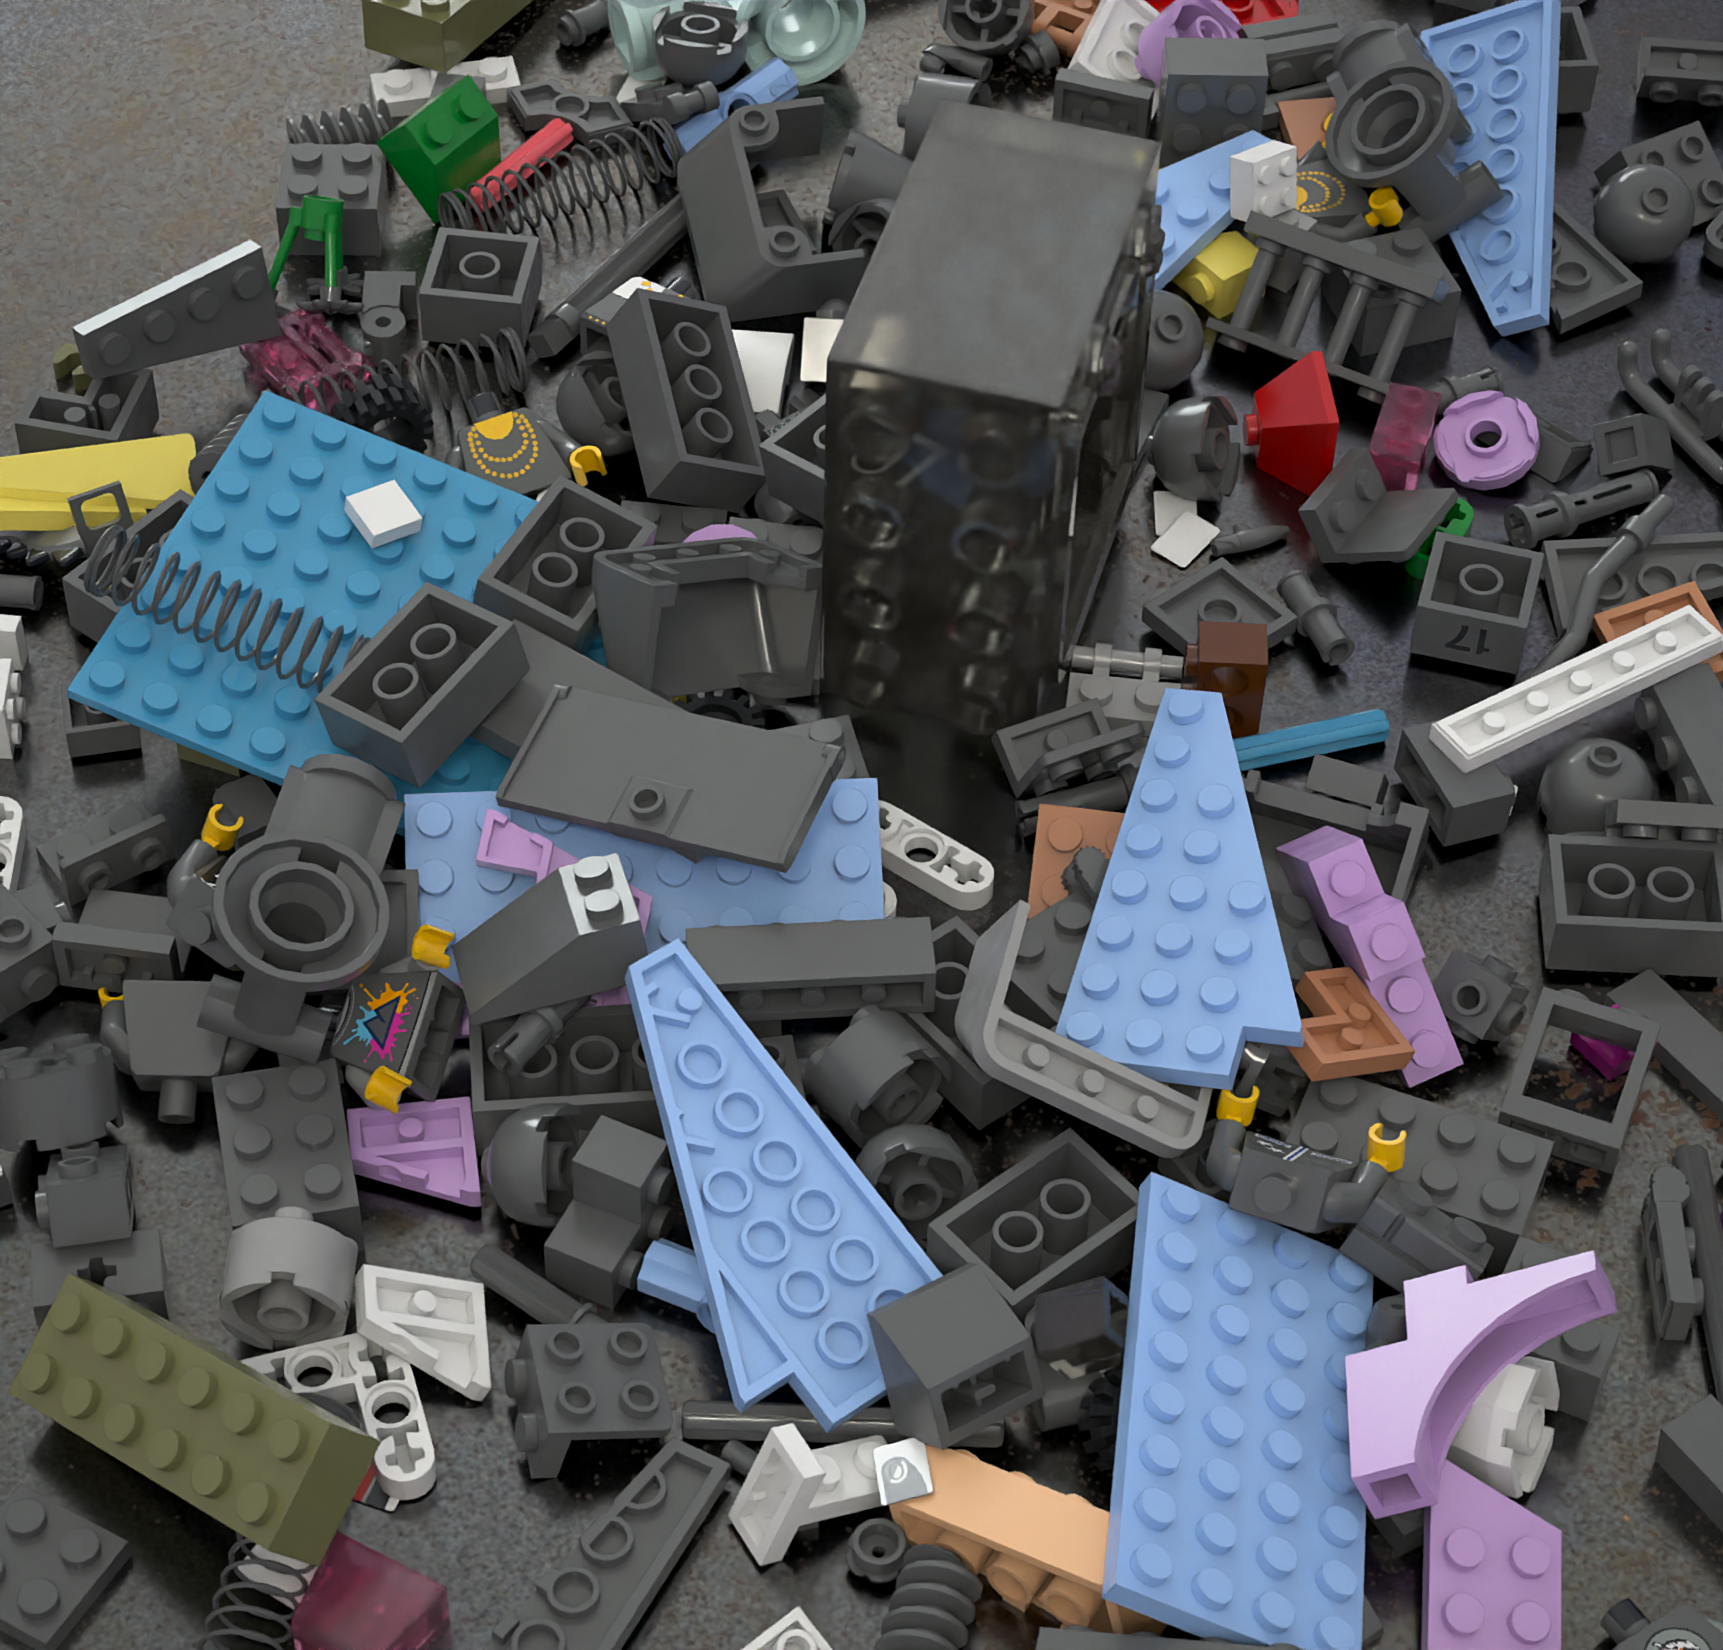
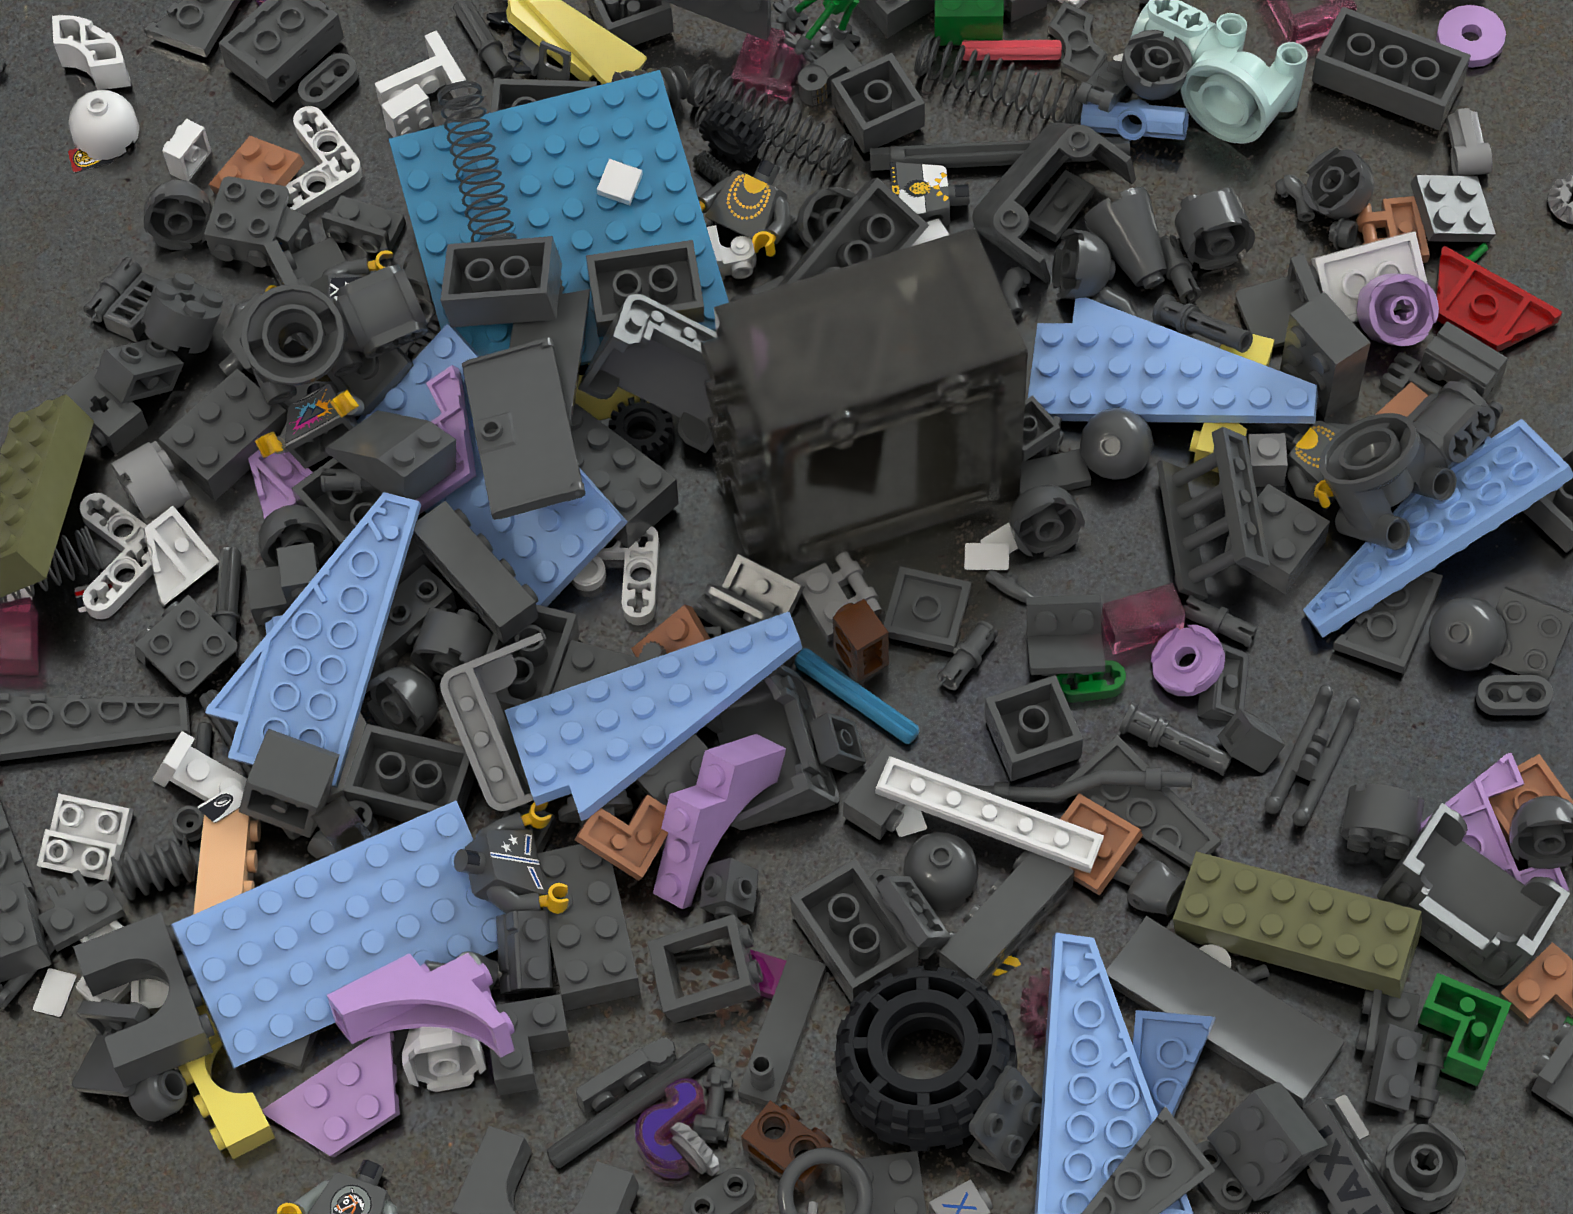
camera: 60 degrees right, 15 degrees up
white piece [1230,140,1297,222] -> none
red slope [1243,351,1339,497] -> none

